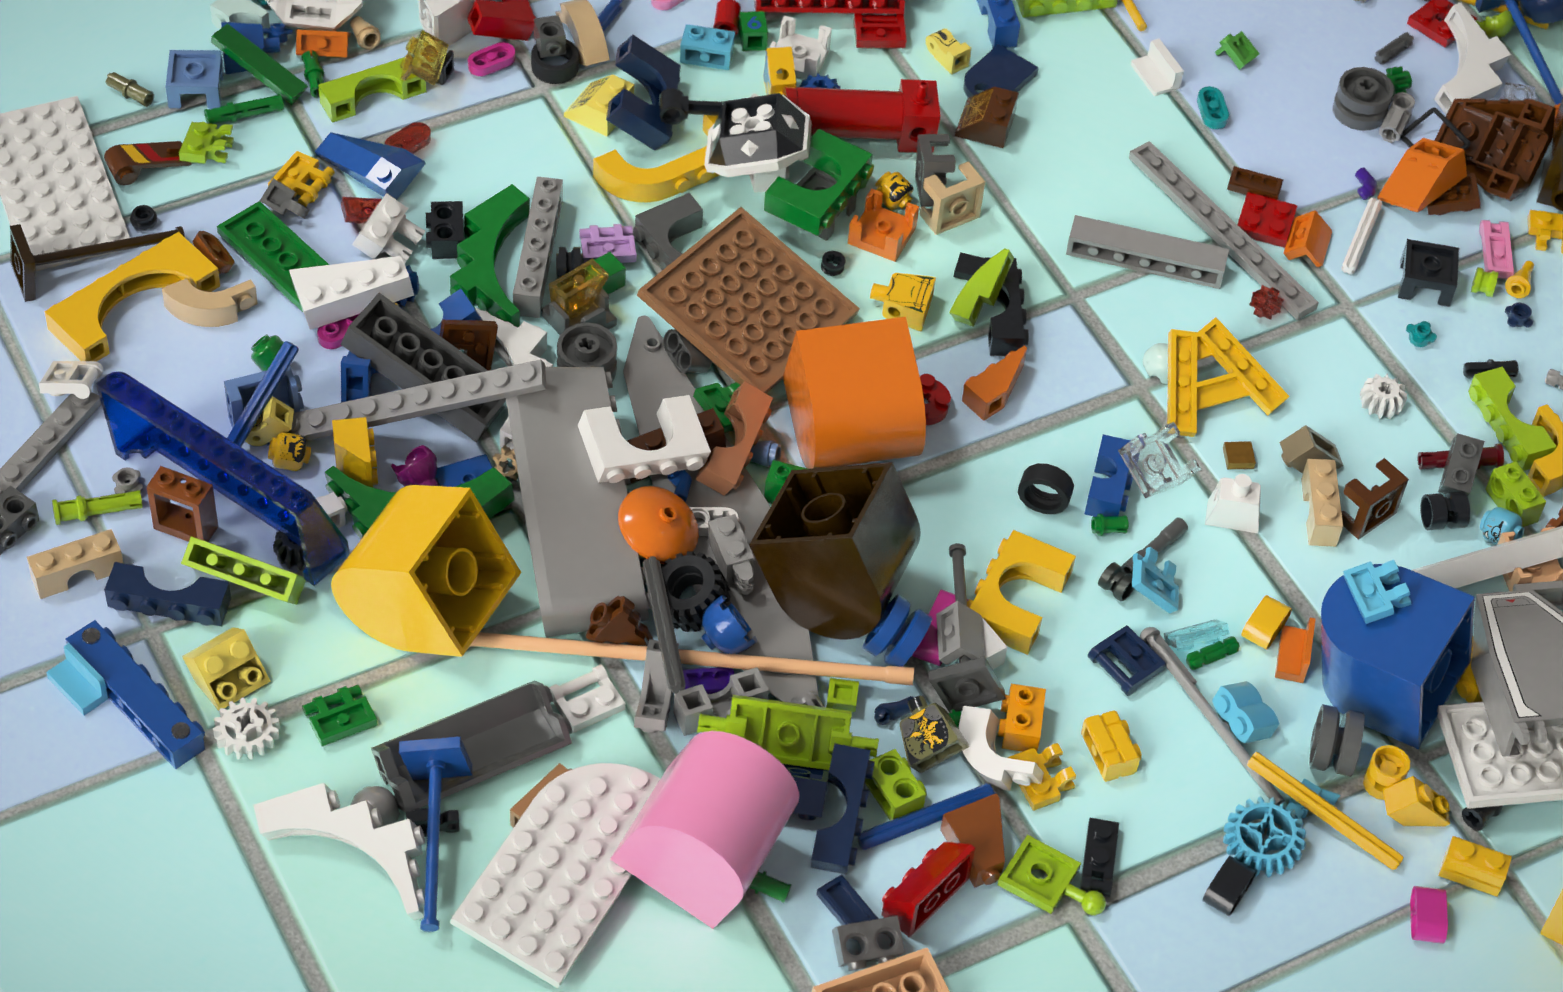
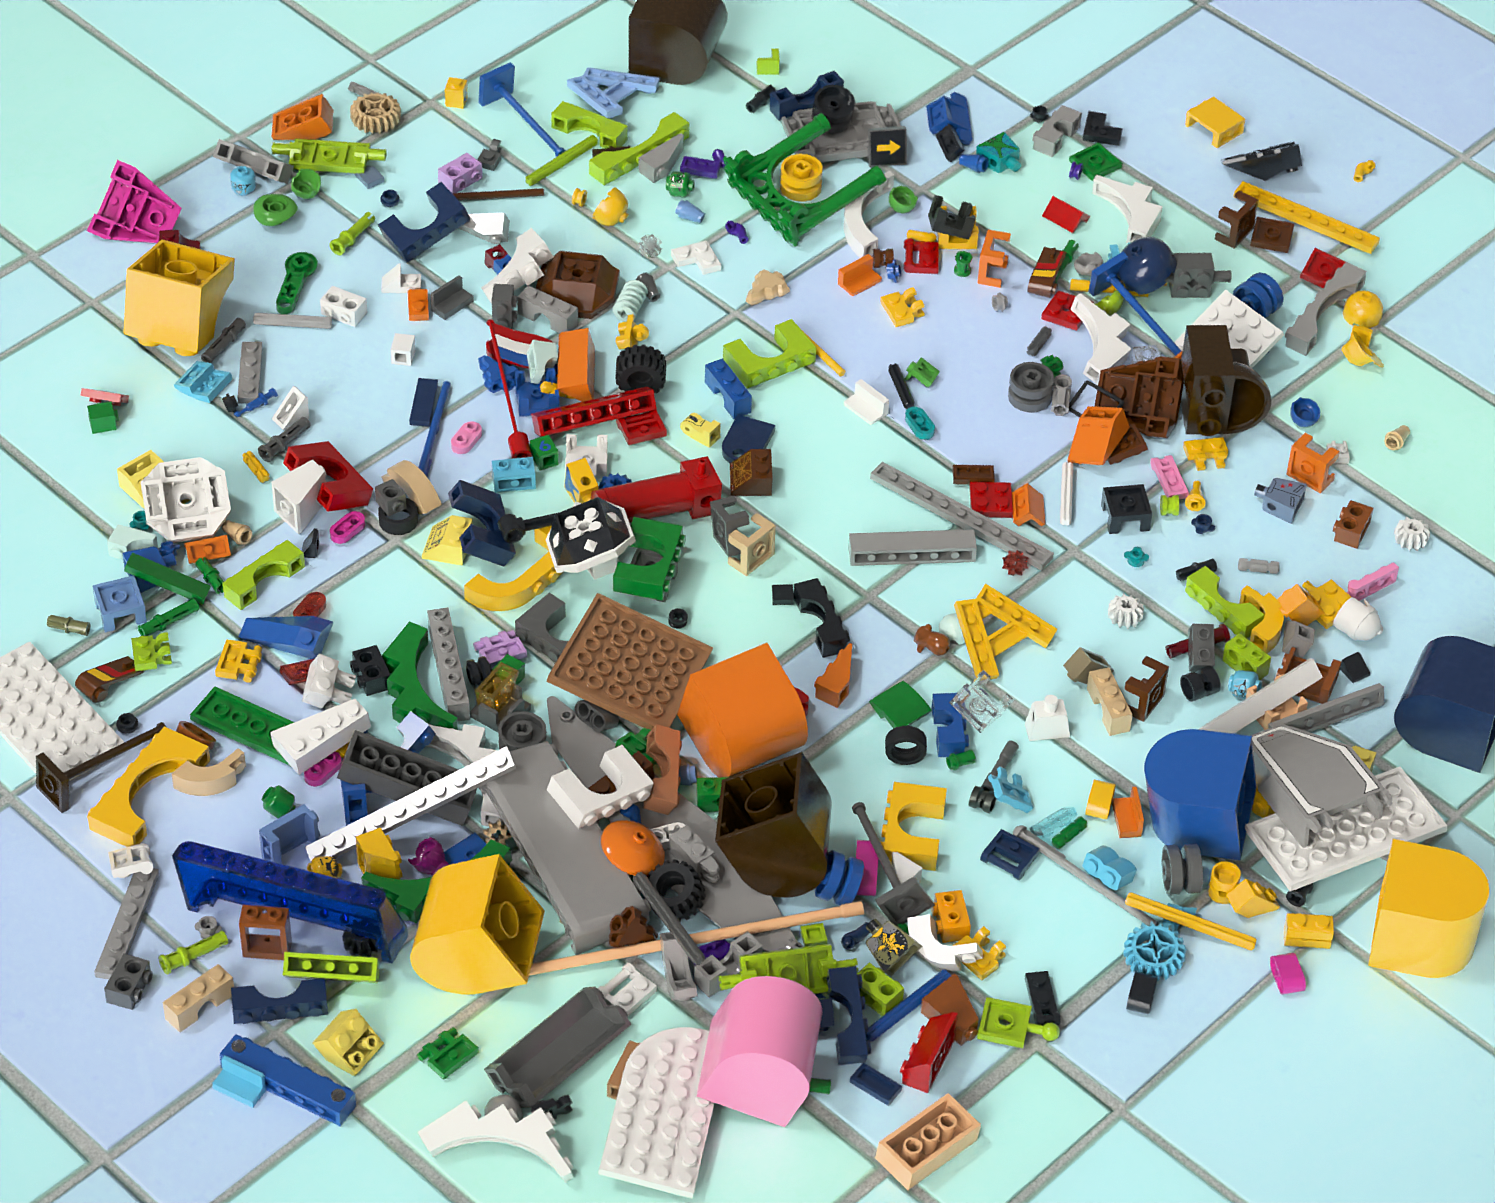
camera: 15 degrees left, 5 degrees down
white gear [213,697,280,760] -> none
blue axle [215,341,299,467] -> none
light yellow leg [245,396,294,446] -> none
dark grey plate [260,178,310,219] -> none
blue tile [399,737,473,932] -> none
clear yellow bracket [400,30,449,85] -> none
reddish brown plate [440,319,498,371] -> none
blue cylinder [702,595,757,654] -> none
flat silver brick [832,916,905,971] -> none
orange panel [848,188,919,262] -> none
yellow torso [870,273,936,332] -> none
yellow head [875,171,914,210] -> none
light grey panel [936,601,984,665] -> none
lime slope [949,248,1014,327] -> none
yellow brick [1081,710,1142,782] -> none
pearl gold tile [1223,441,1256,469] -> none
medium azure plate [1343,560,1411,624] -> none
dark purple arm [1355,167,1377,200] -> none
none -> green slope [869,681,932,729]
none -> black axle [888,363,915,409]
none -> dark orange animal [914,624,950,656]

